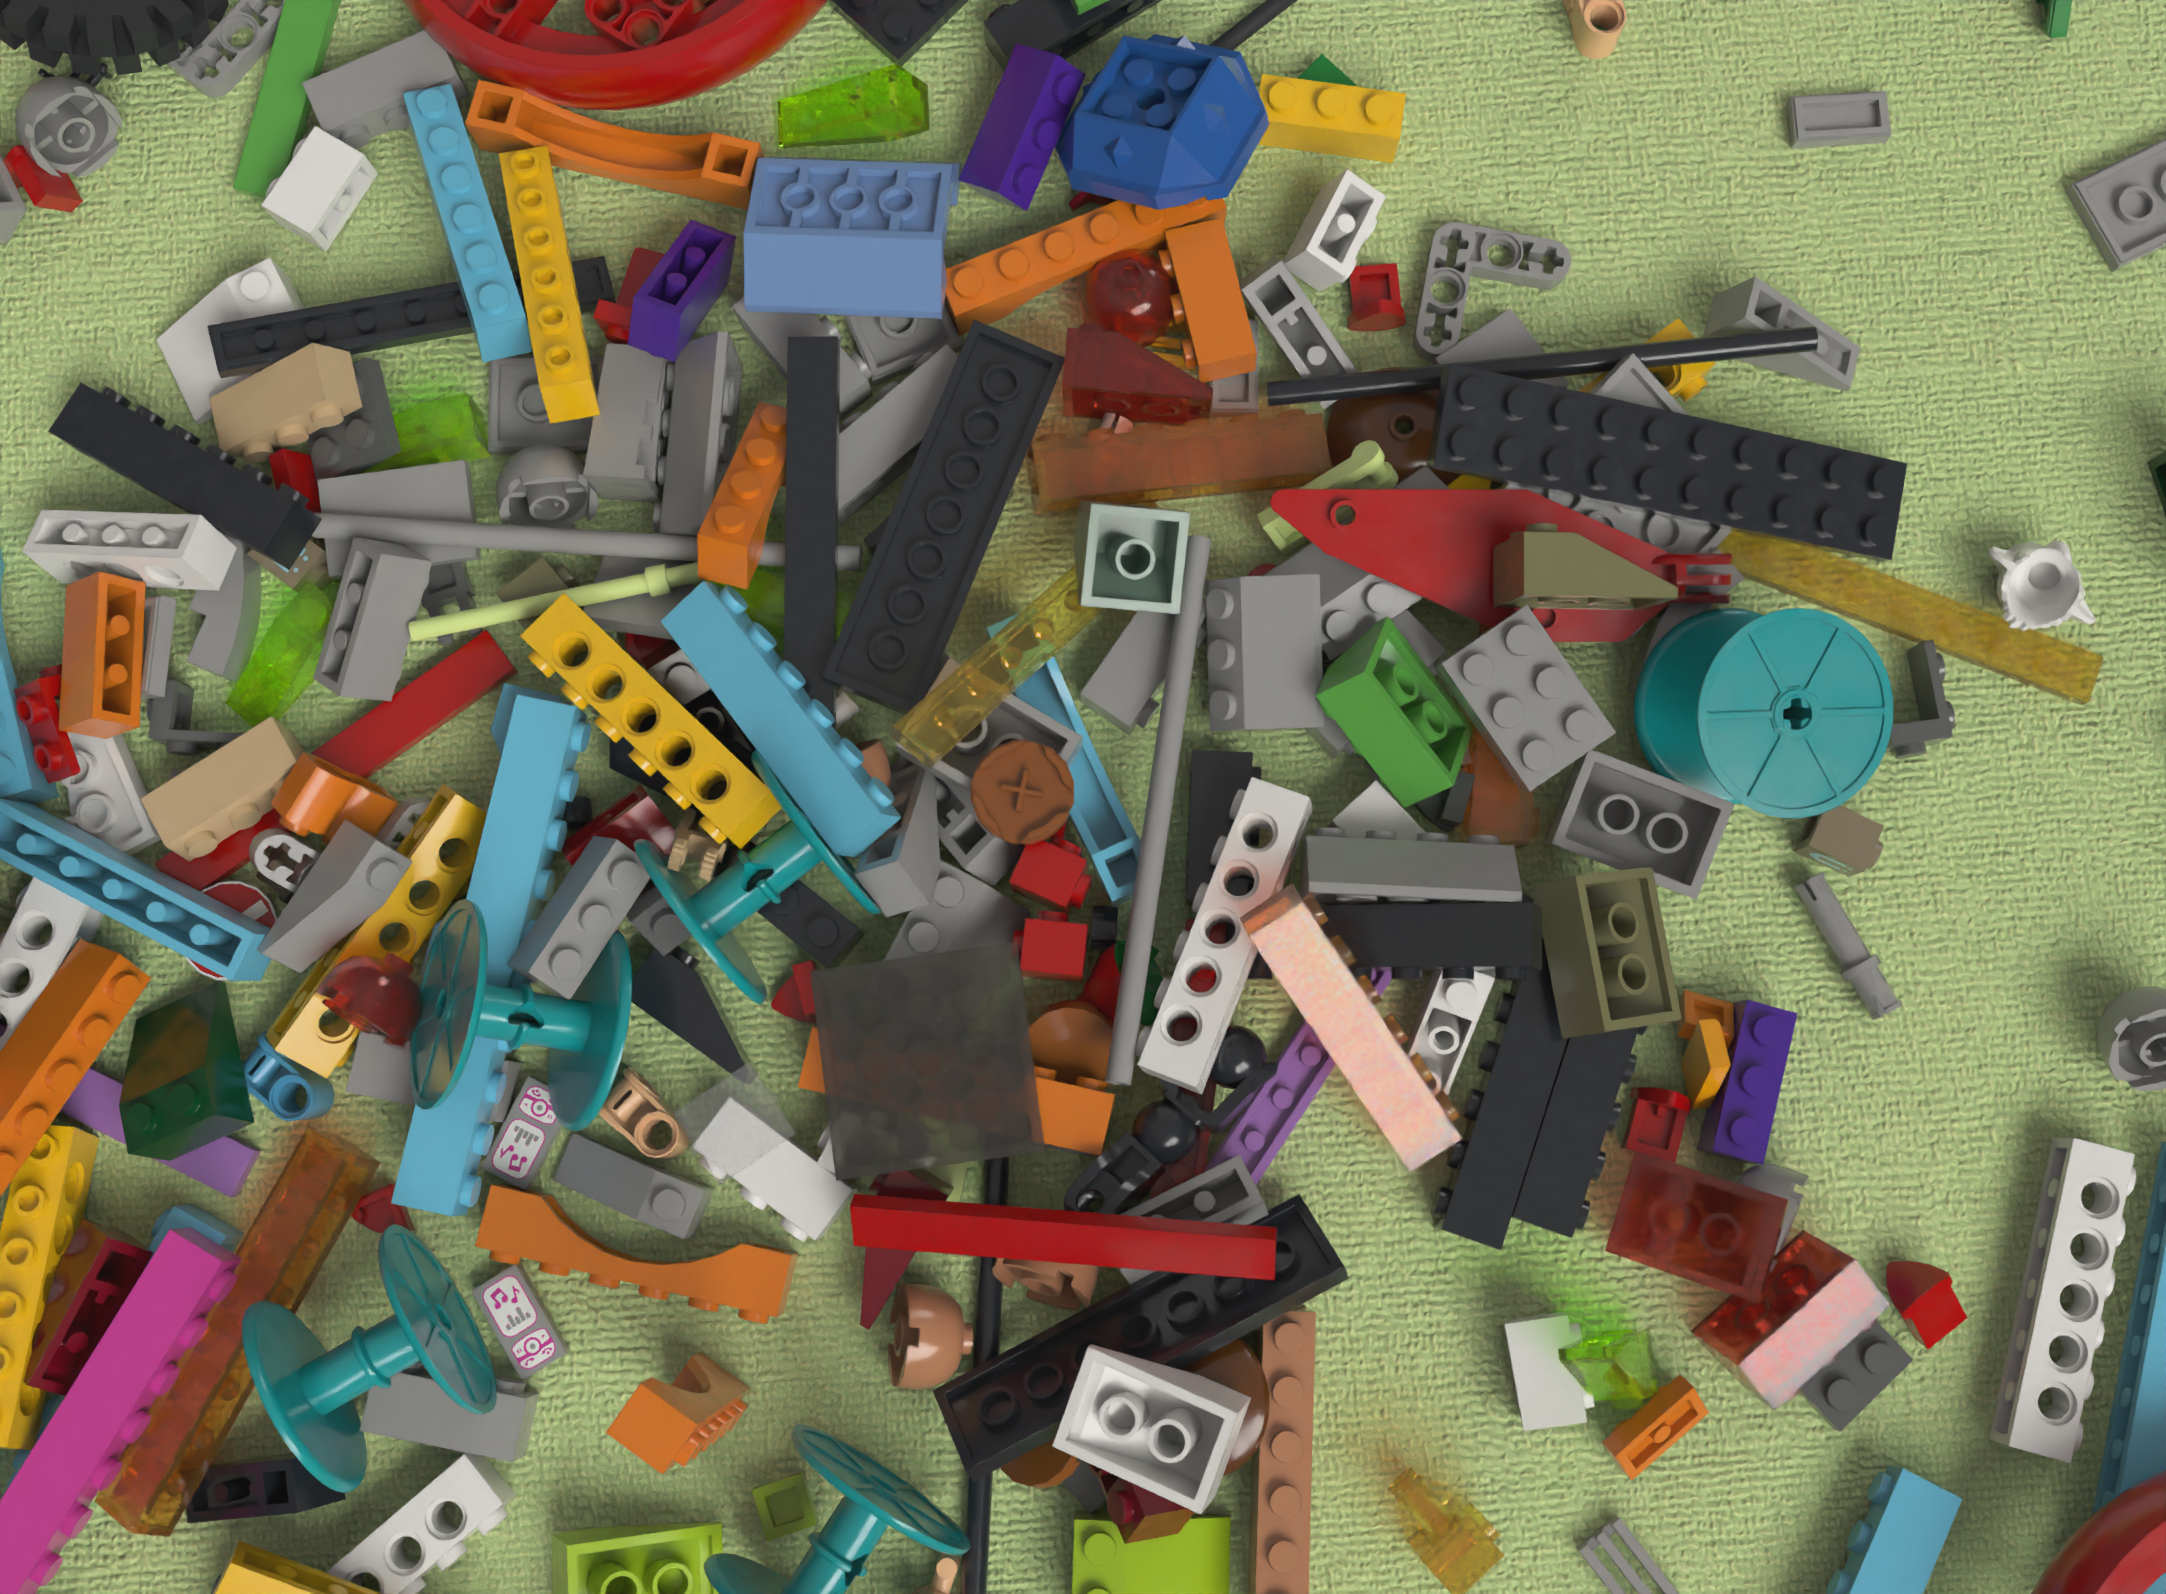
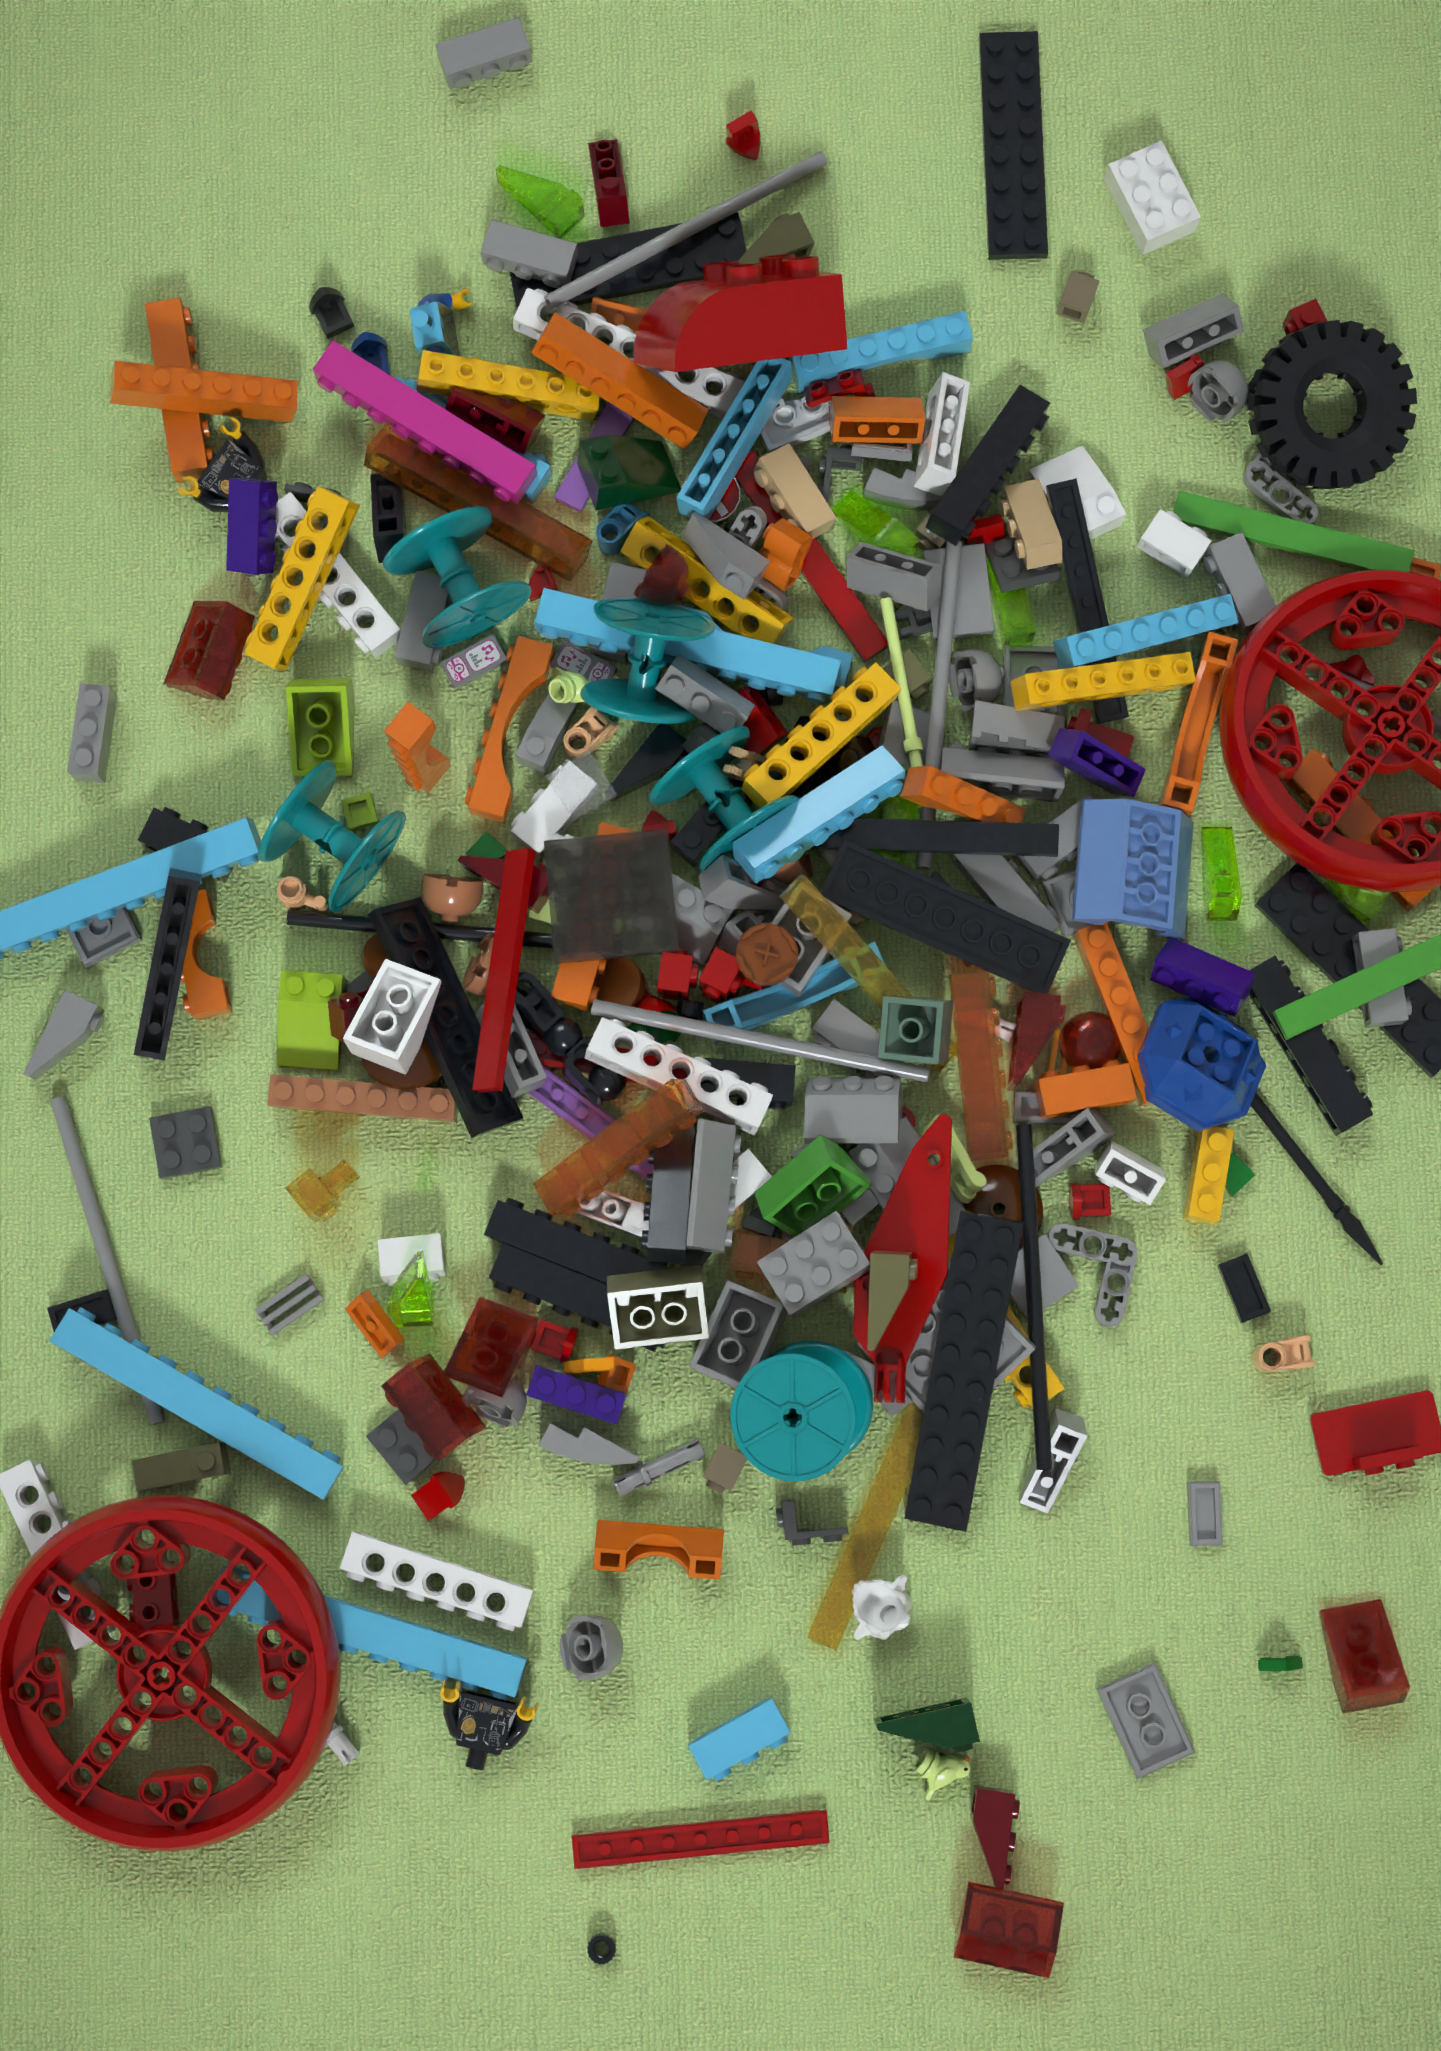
camera: 90 degrees right, 0 degrees up
none -> green tile [466,831,508,859]
none -> light grey slope [538,1423,640,1465]
none -> yellowish green animal [548,667,592,703]
none -> orange arch [594,1520,724,1580]
none -> black tile [1217,1254,1271,1323]

